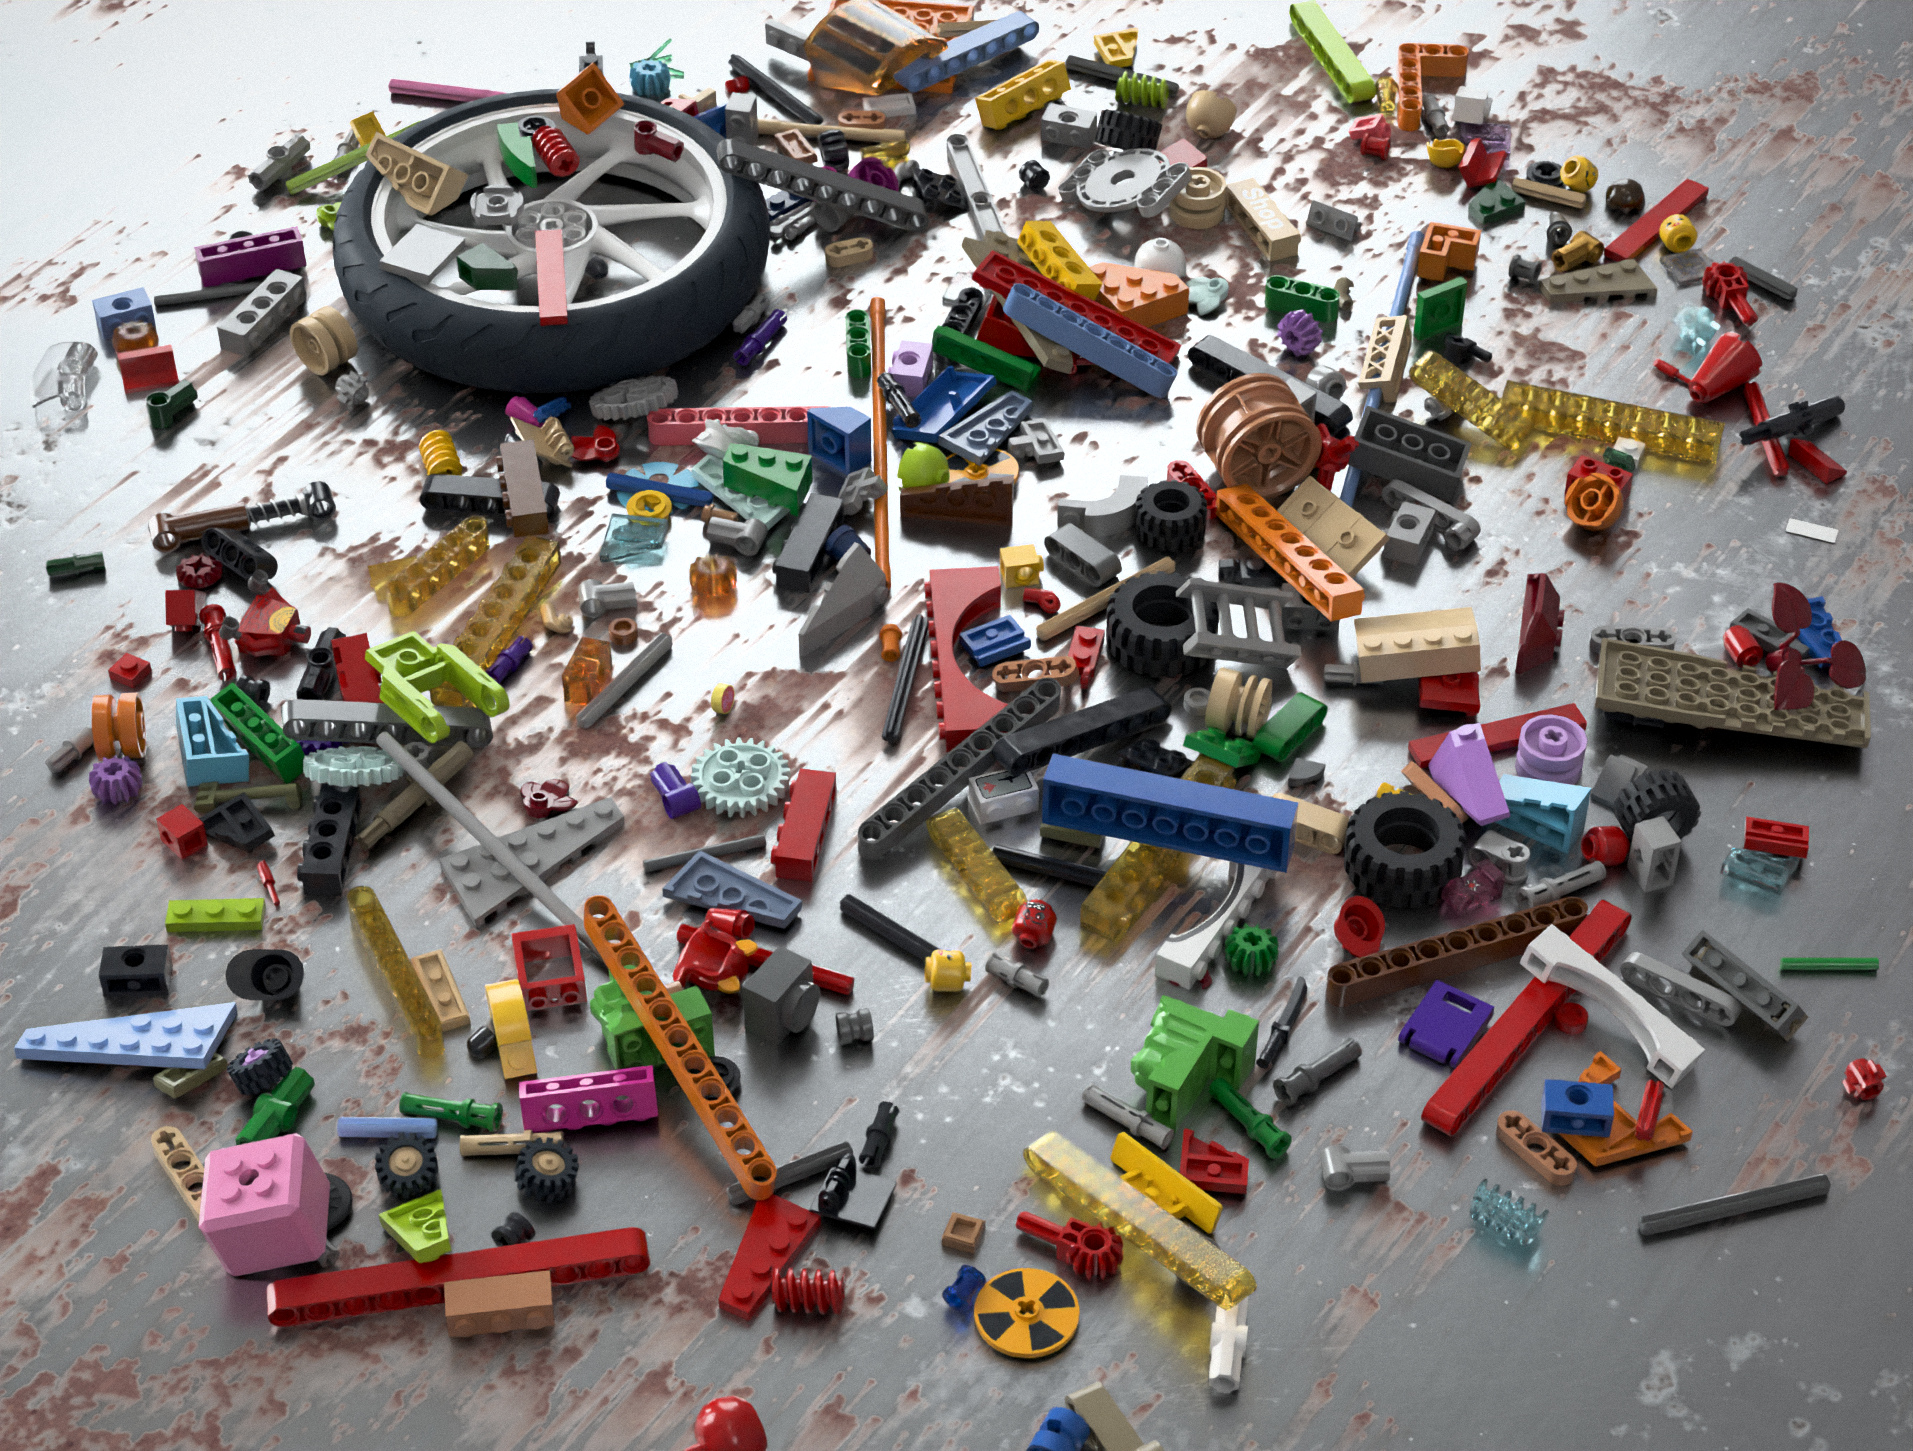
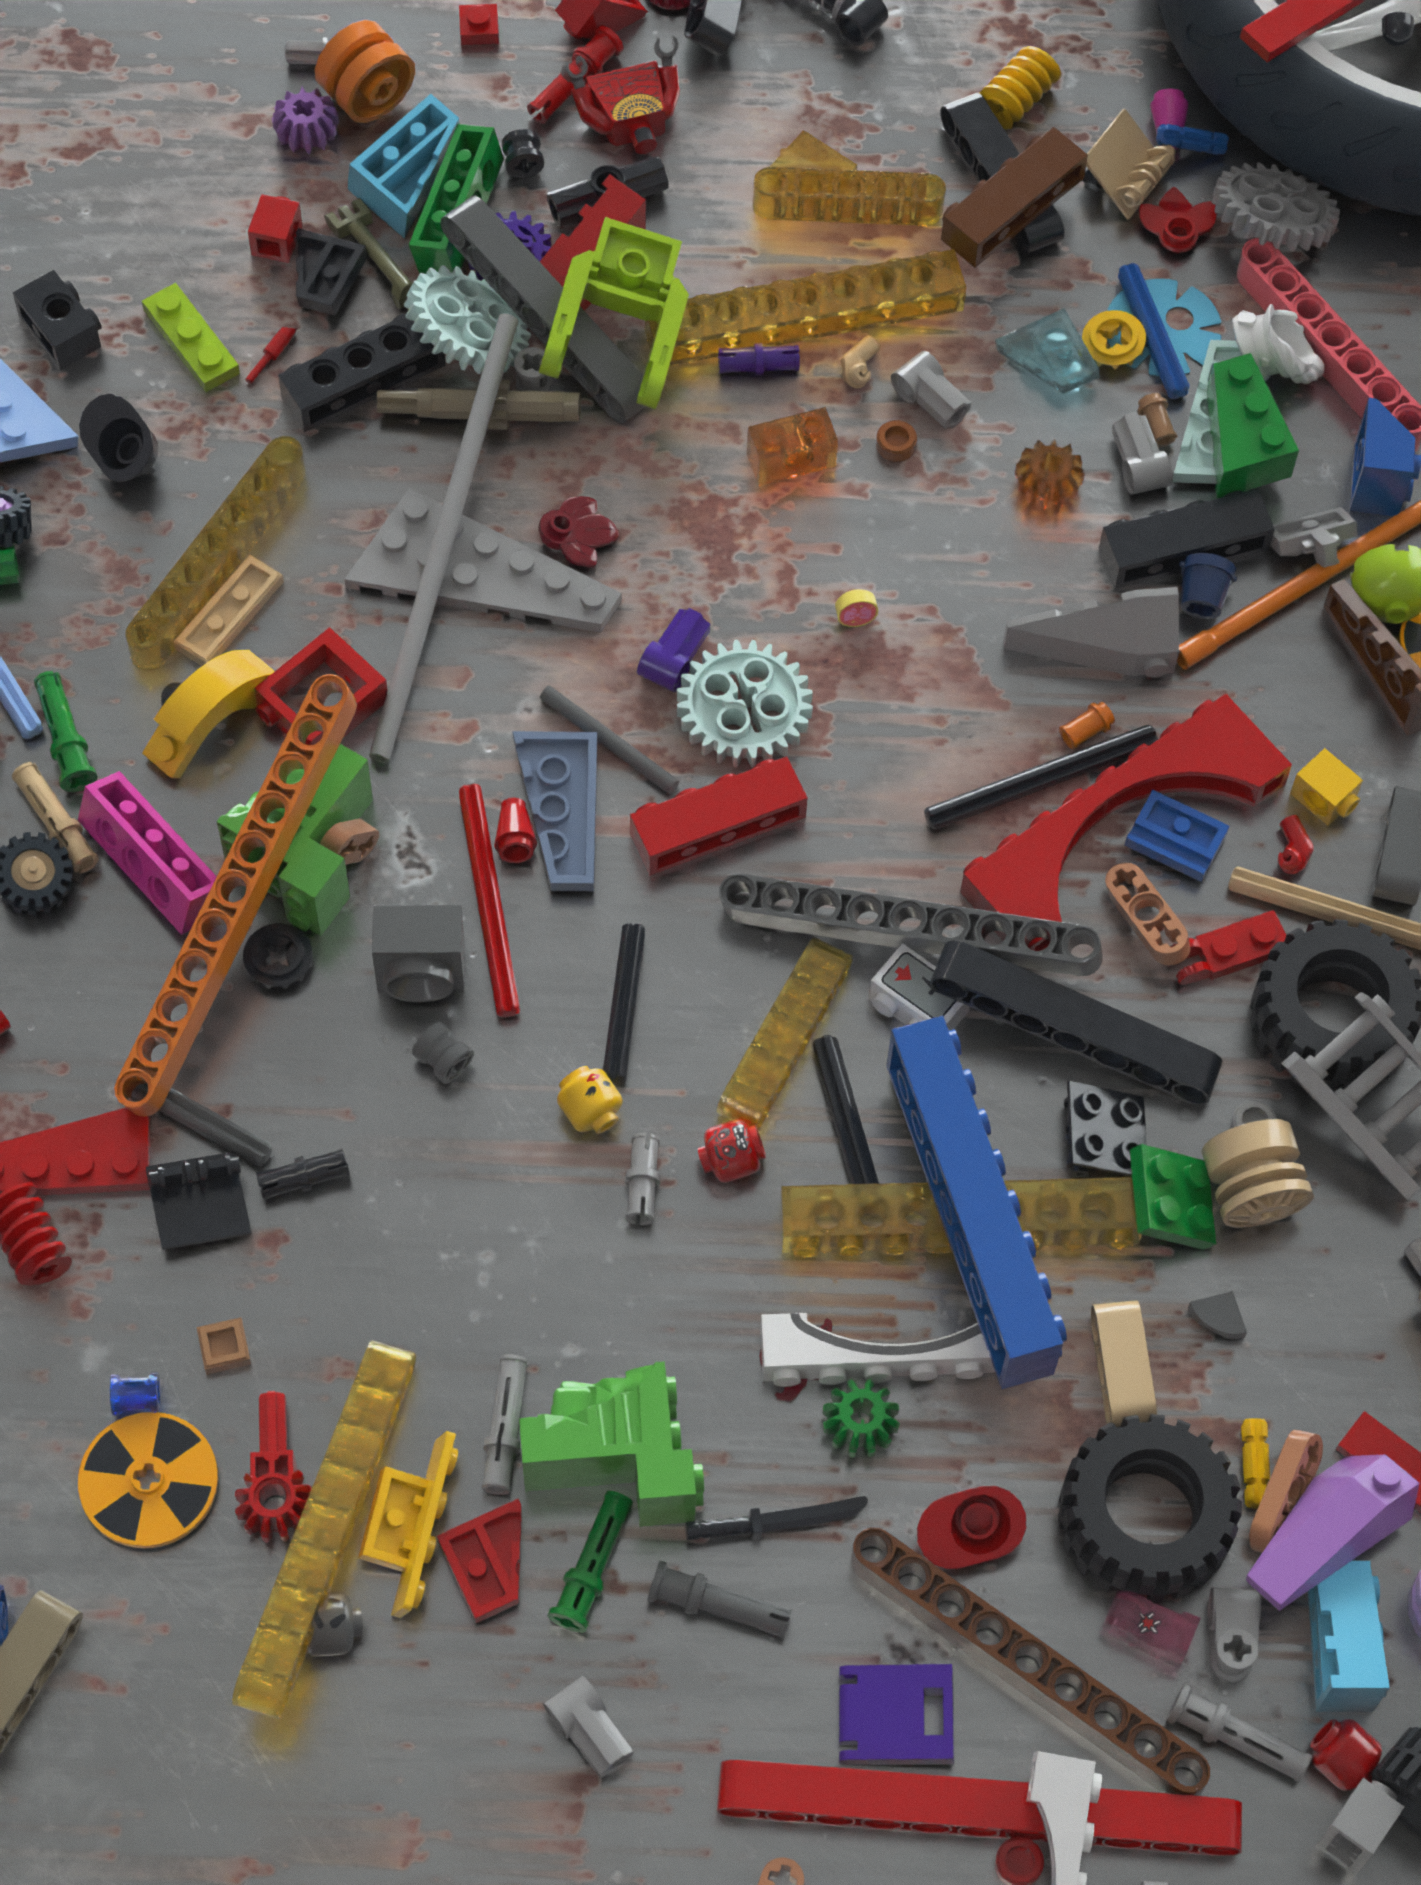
camera: 55 degrees right, 20 degrees up
light grey axle [575,632,673,729] -> none
red hair [672,918,758,993] -> none
white piece [1208,1287,1249,1393] -> none
green beam [1253,692,1328,762] -> none

